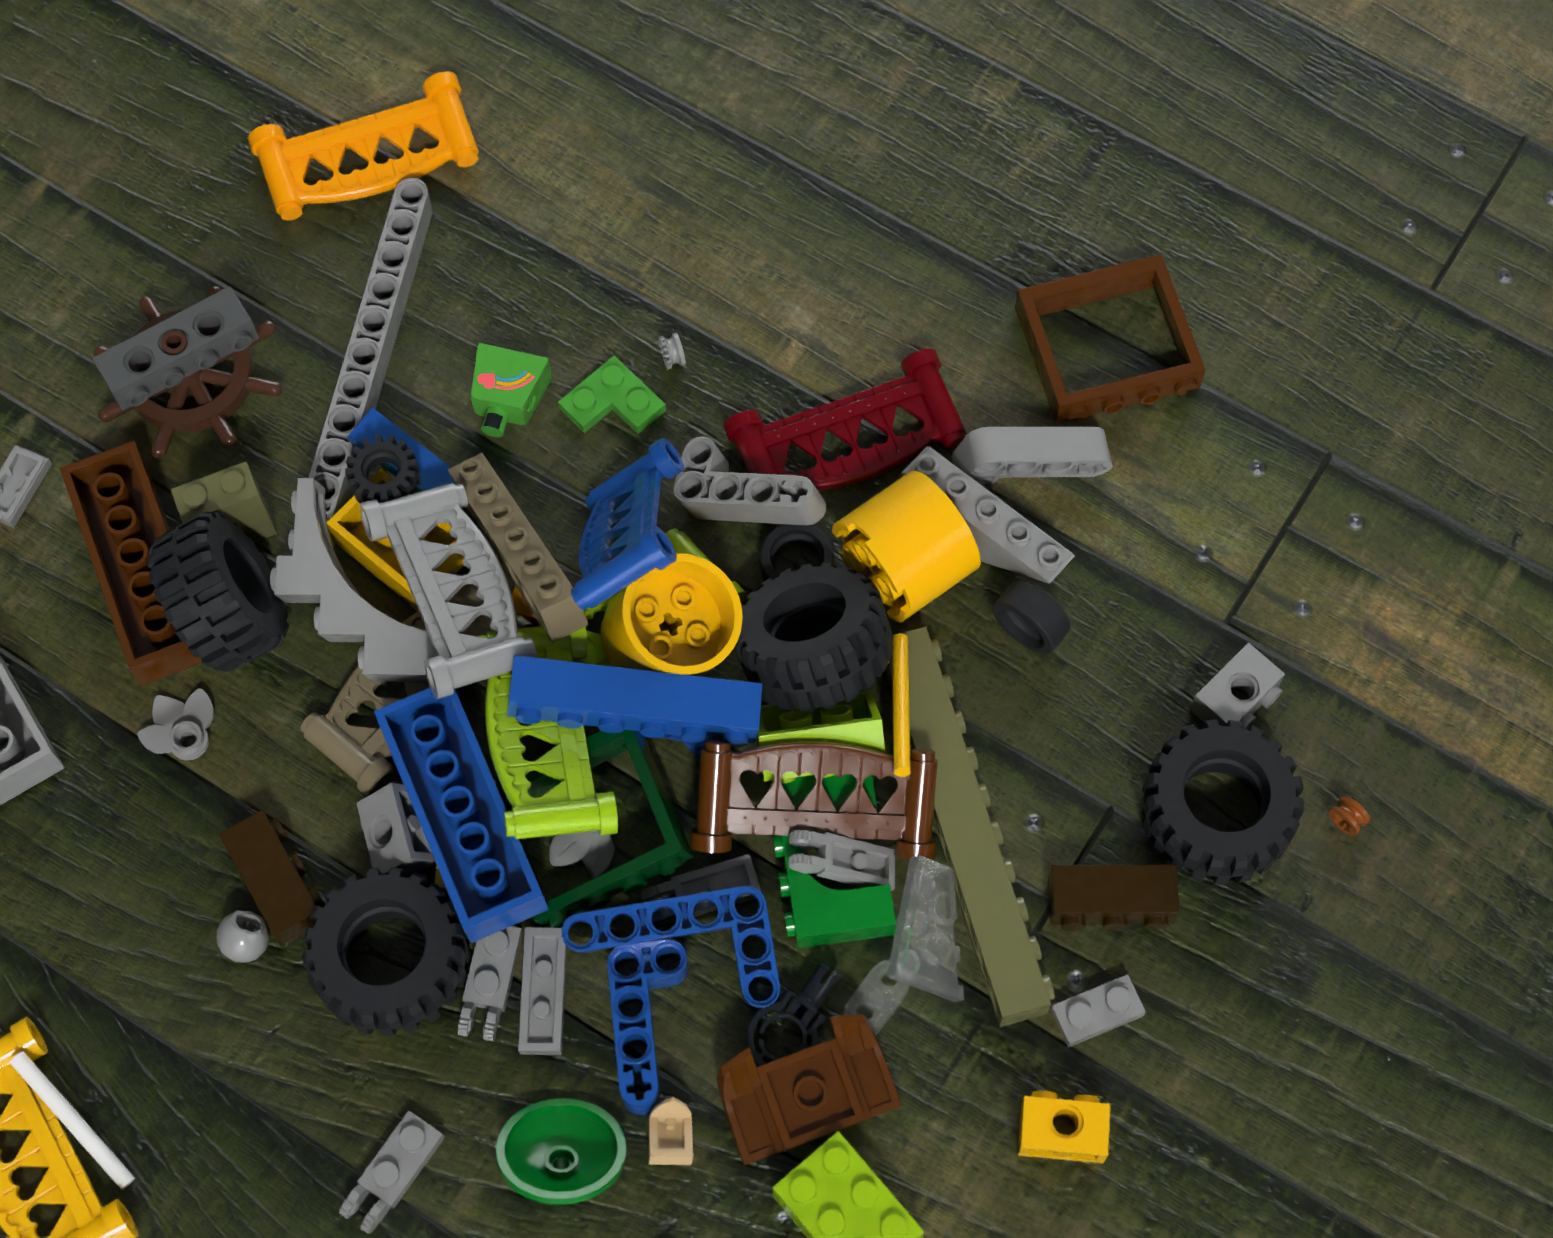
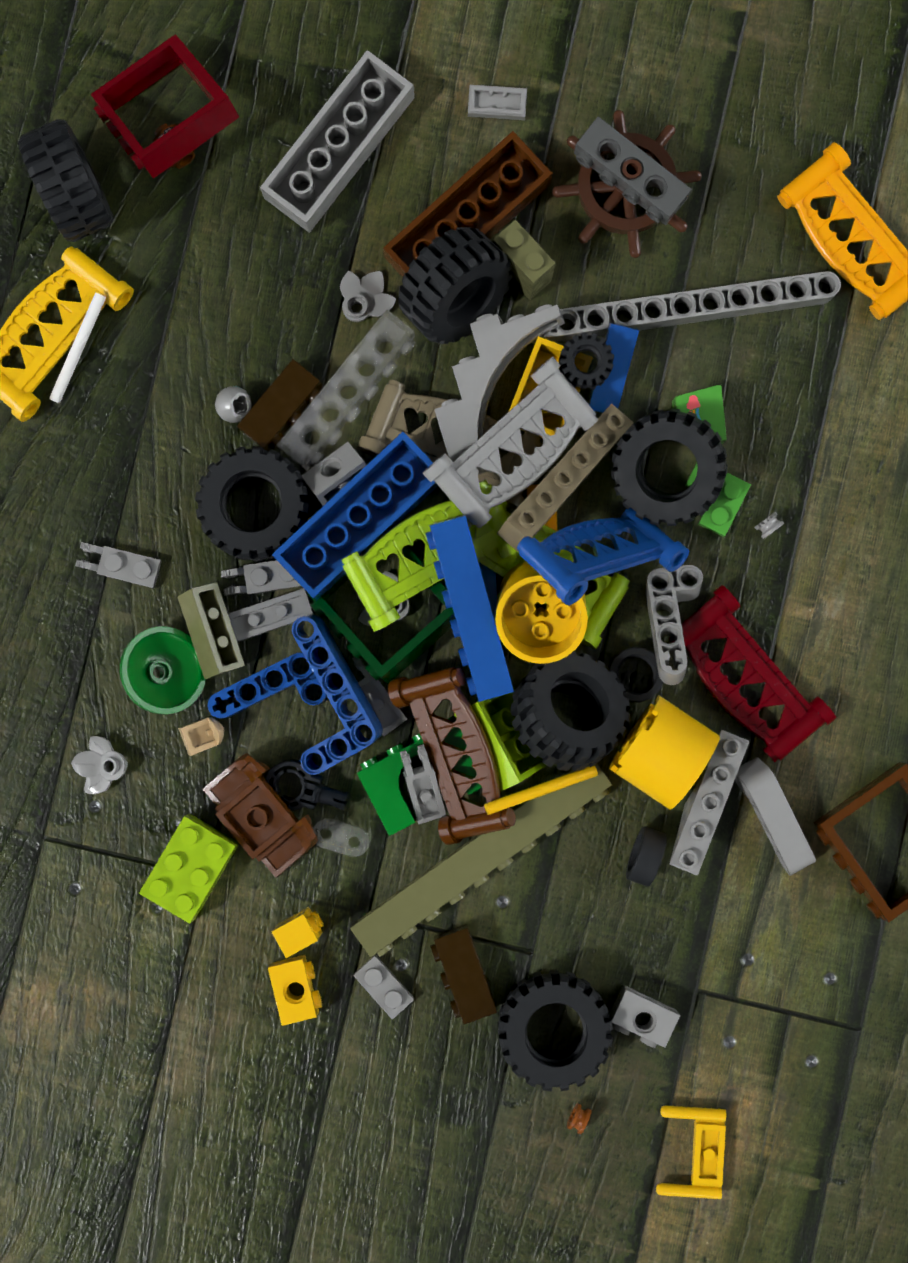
camera: 70 degrees right, 20 degrees up
clear wing [886,855,964,1002] -> none
none -> olive brick [177,582,245,680]
none -> yellow brick [272,907,324,958]
none -> clear brick [277,310,416,471]
none -> black tyre [611,409,728,526]
none -> yellow plate [656,1105,726,1199]

